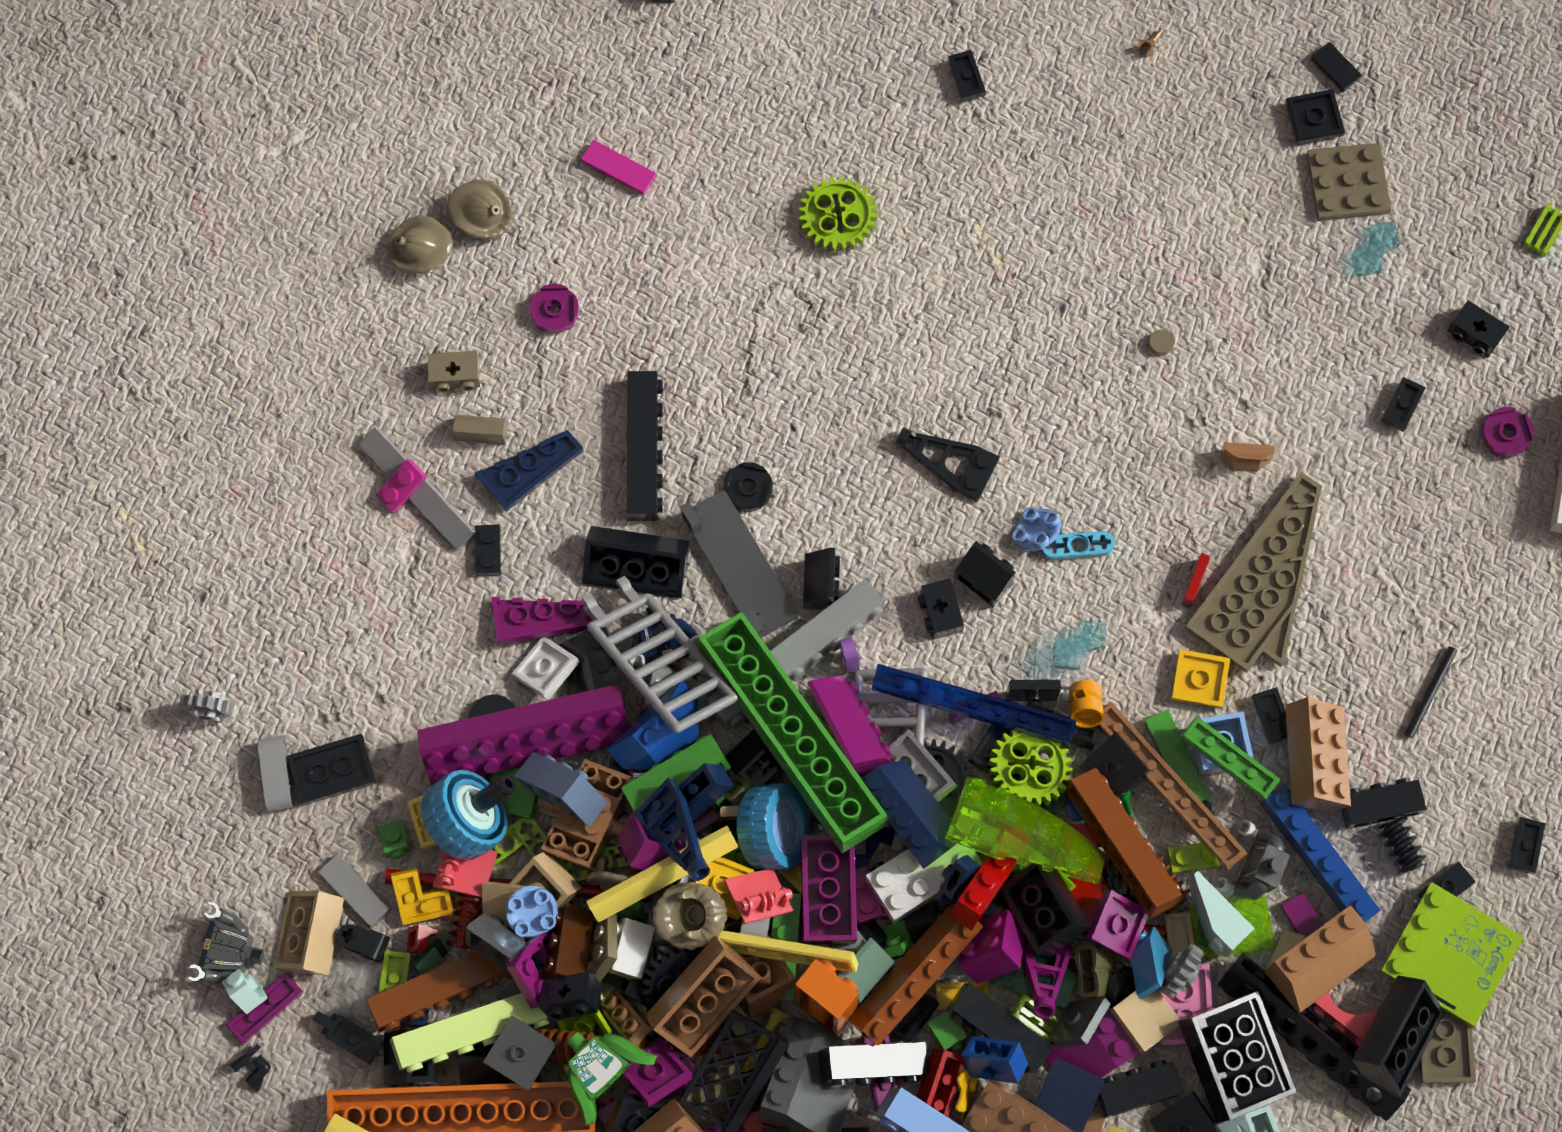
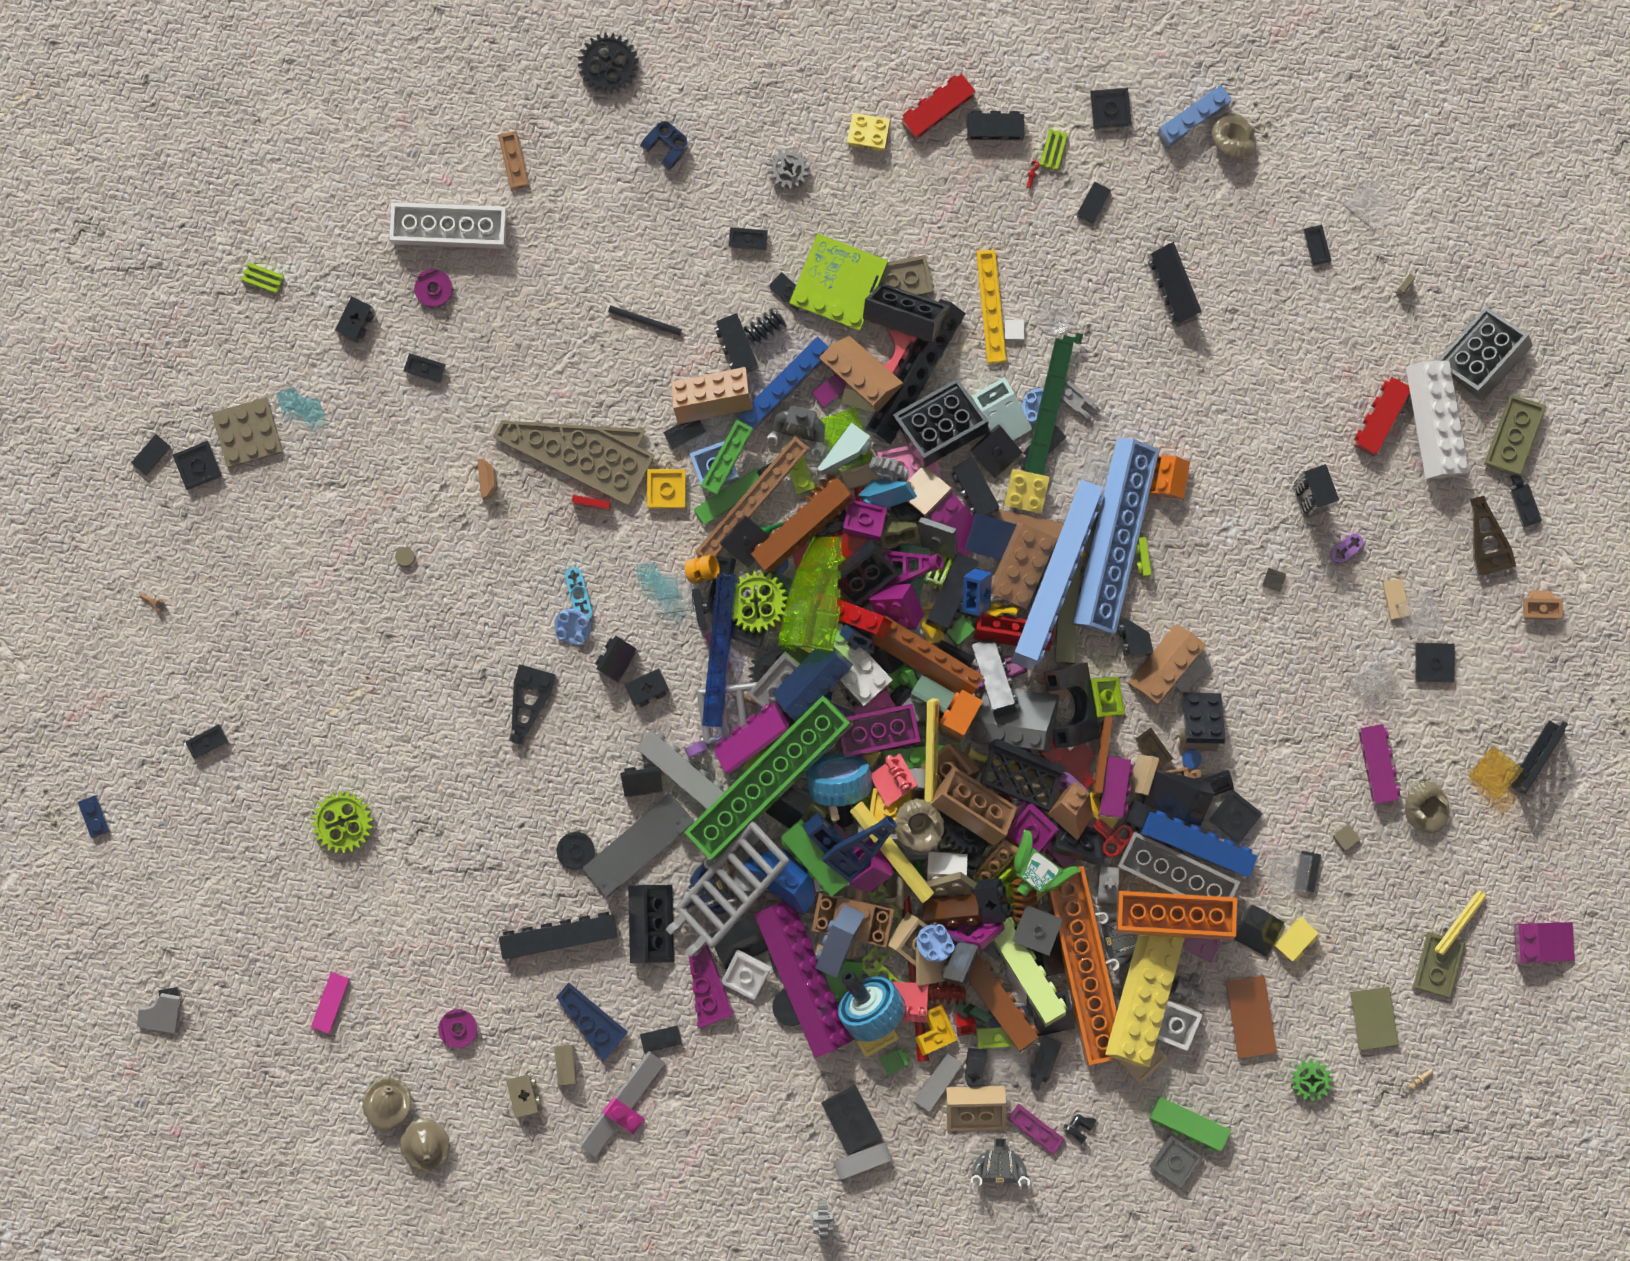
camera: 100 degrees left, 10 degrees up
light aqua brick [222,969,268,1014] -> none

